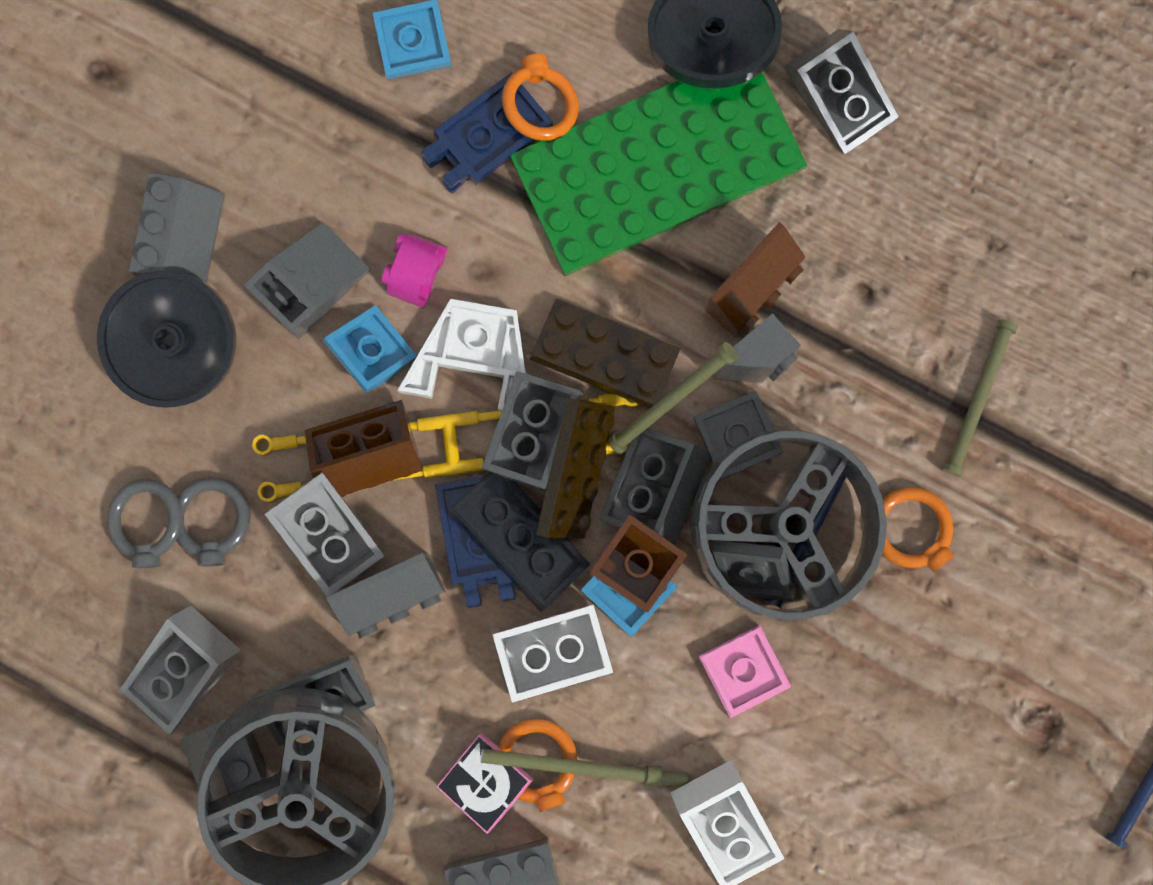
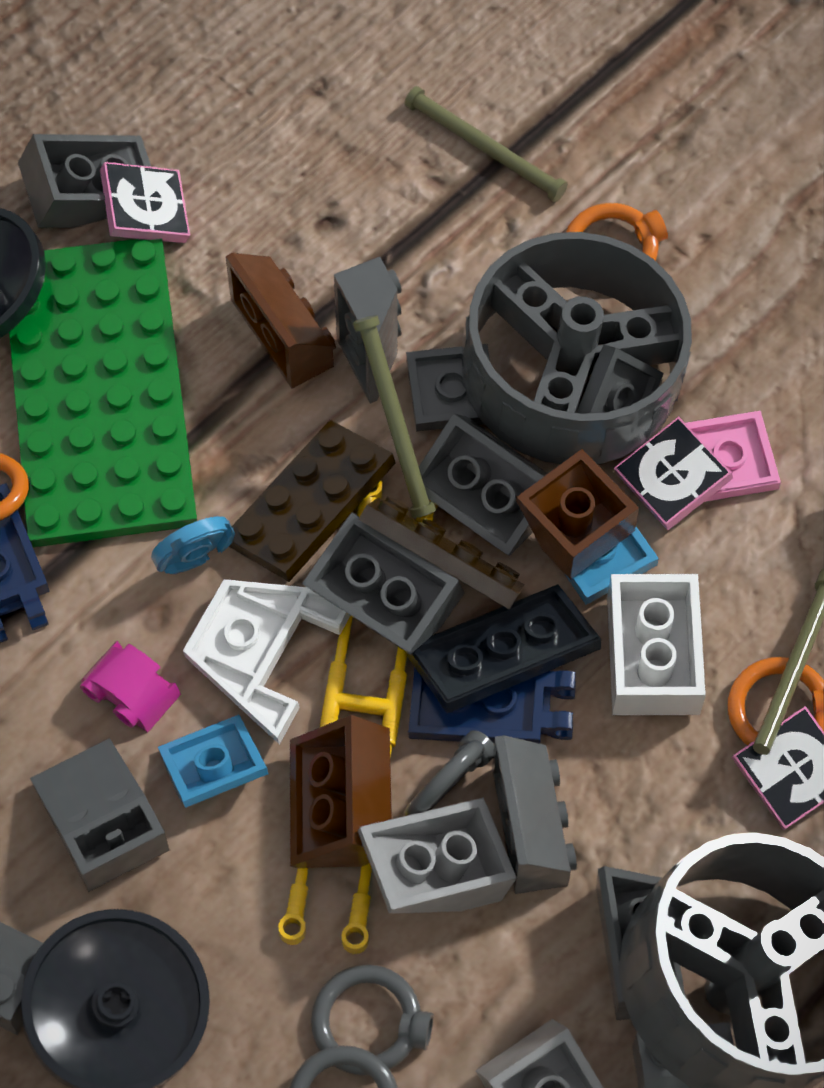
camera: 75 degrees left, 20 degrees down
none -> tile [100,162,190,243]
none -> dark azure tile [151,516,235,574]
none -> dark grey piece [404,730,494,816]
none -> tile [614,417,733,530]

